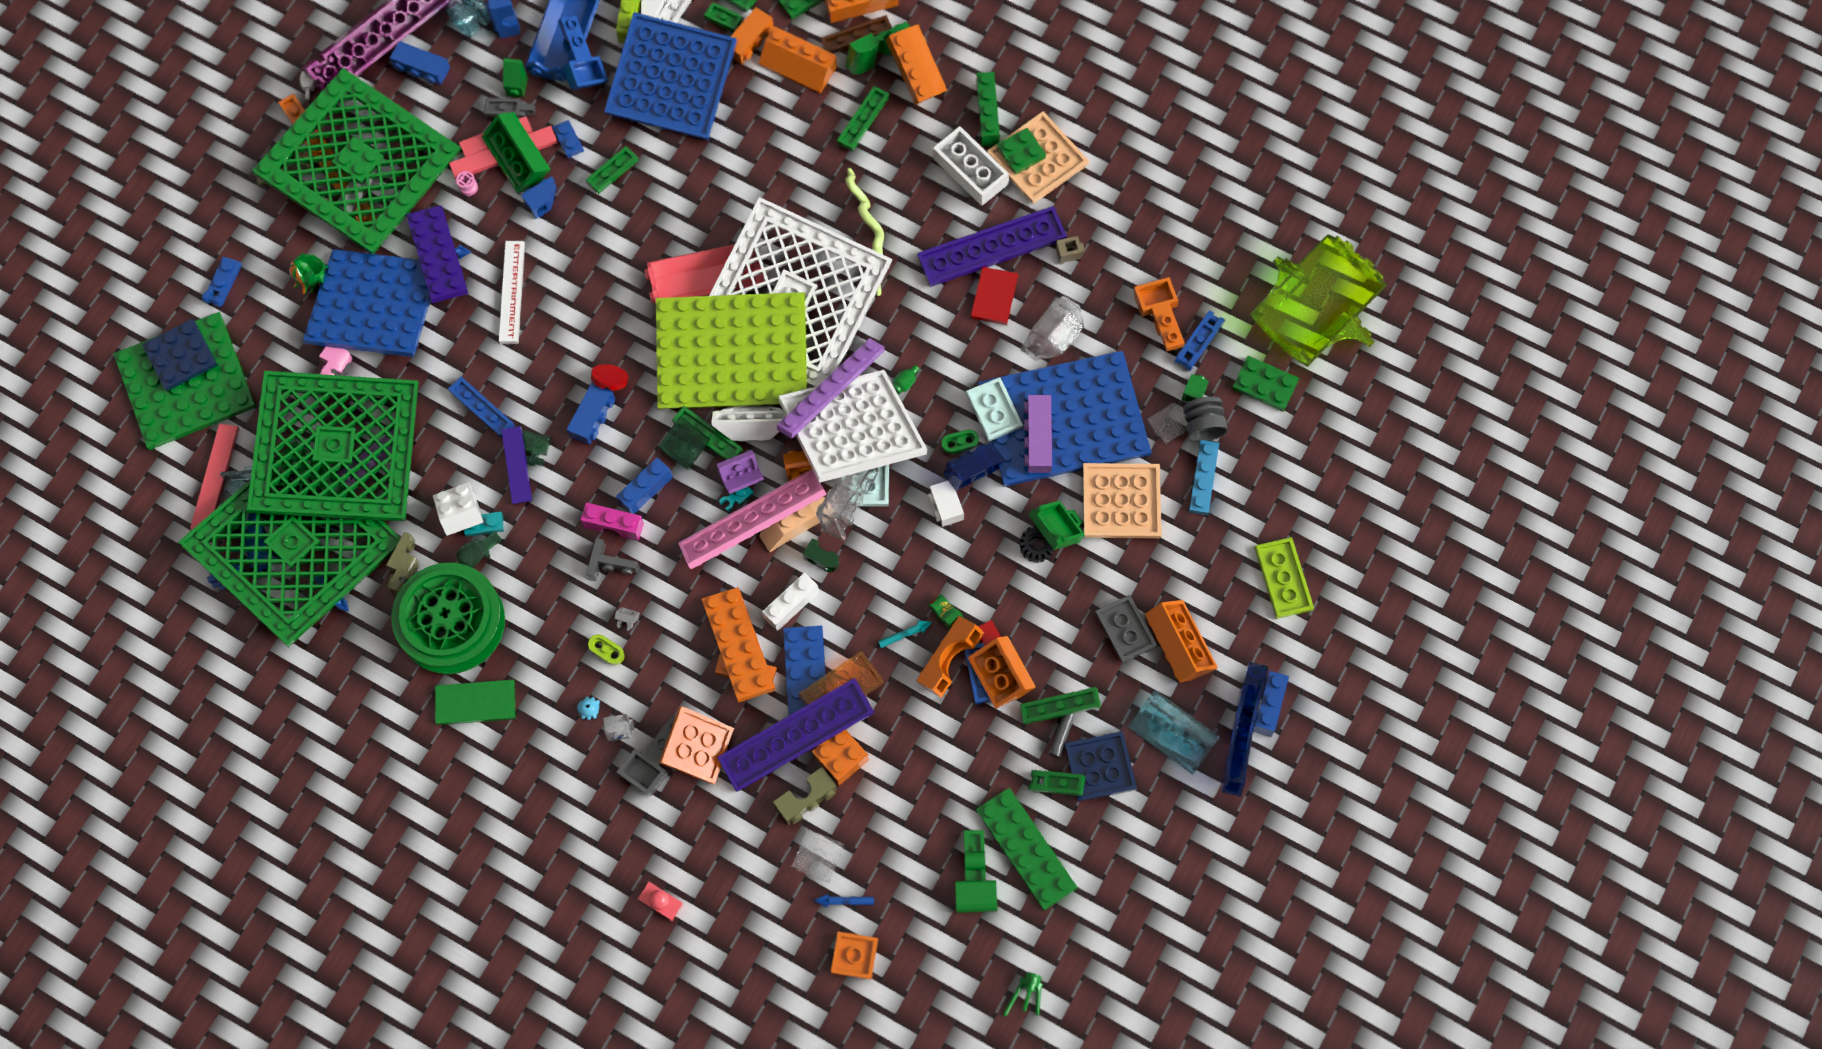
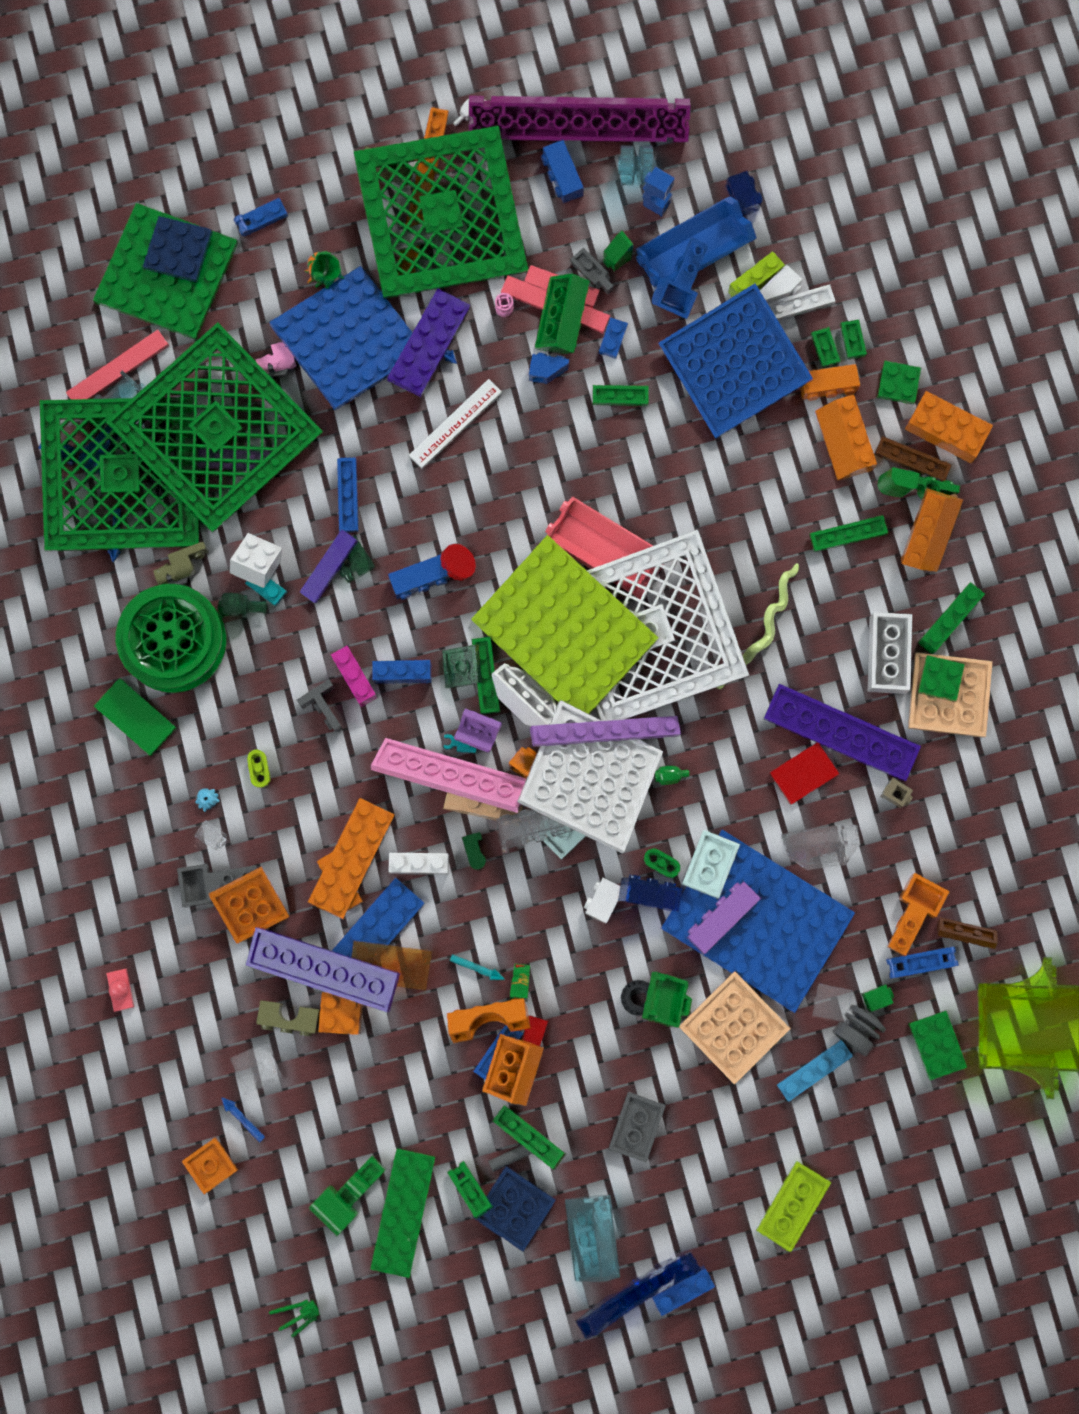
camera: 45 degrees right, 10 degrees up
light grey tile [614,607,640,631] -> none
orange slope [1145,600,1218,683] -> none
none -> reddish brown plate [937,917,998,949]

